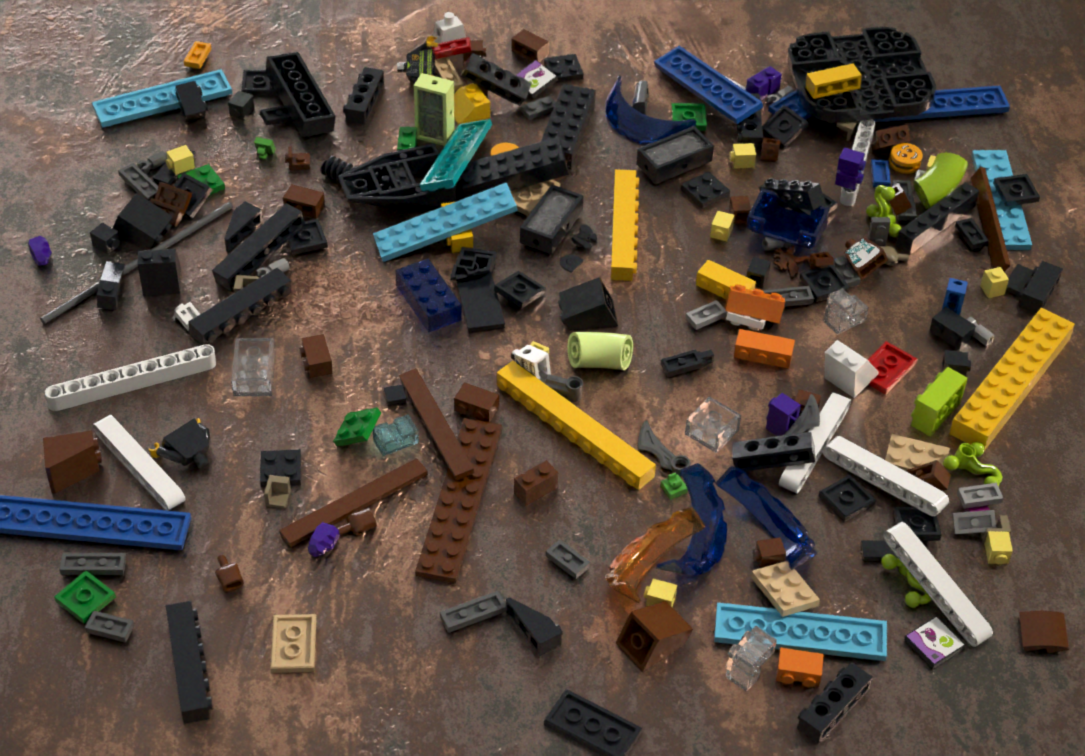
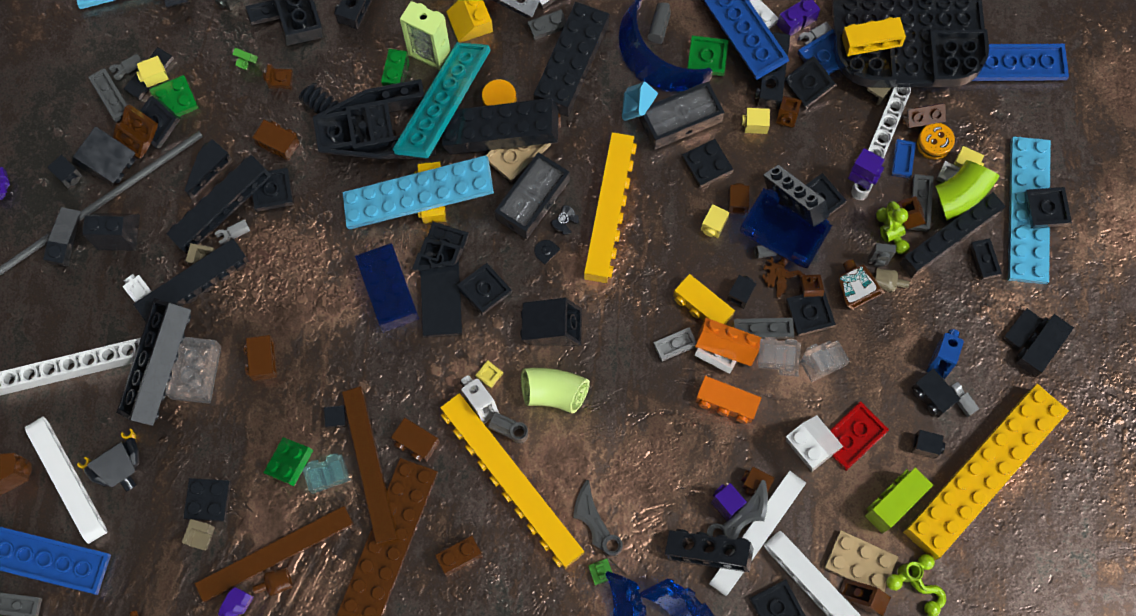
camera: 10 degrees right, 25 degrees up
black hinge [661,349,714,377] -> none
clear brick [685,396,741,453] -> none
dark grey plate [833,256,861,287] -> none
reddish brown tile [970,166,1011,272] -> none
light yellow brick [980,267,1009,298] -> none
none -> brick [116,298,191,426]
none -> medium azure tile [622,81,659,121]
none -> clear brick [758,337,801,377]

